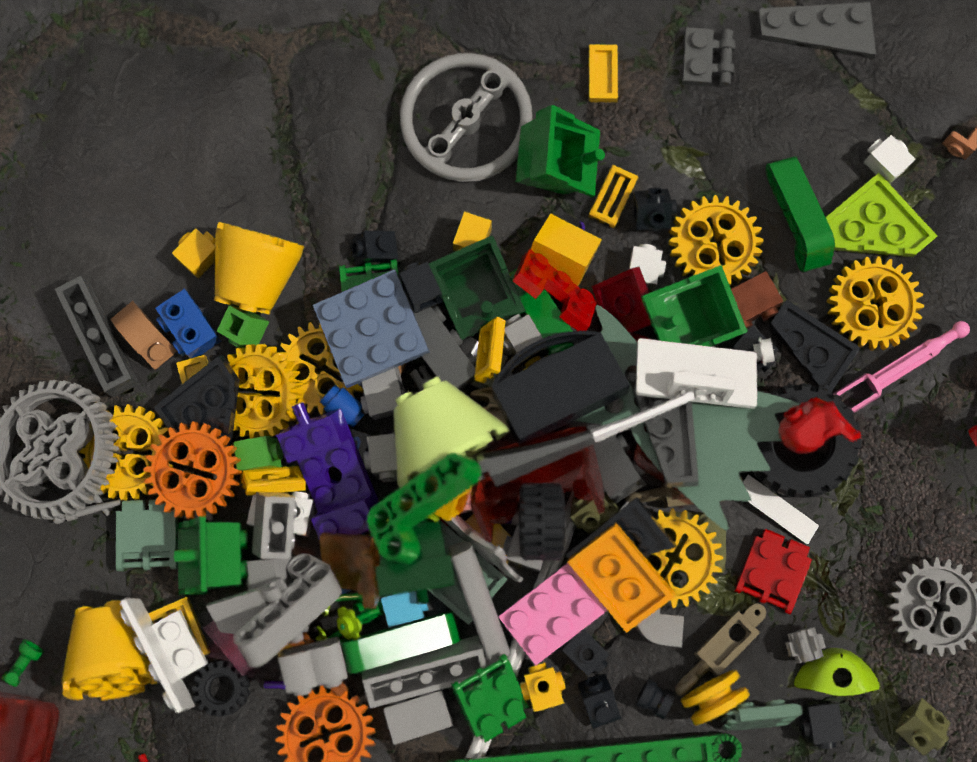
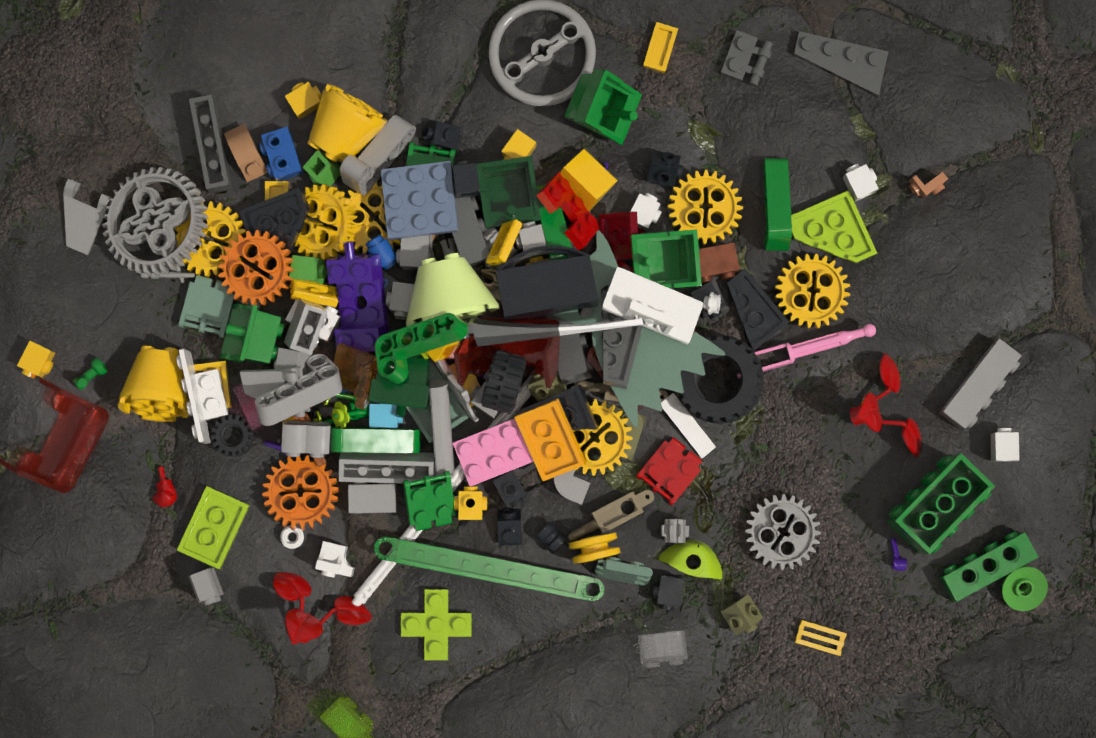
camera: 10 degrees right, 5 degrees up
yellow tile [588,165,638,228] -> none
red head [778,397,861,454] -> none
none -> light grey beam [340,115,416,195]

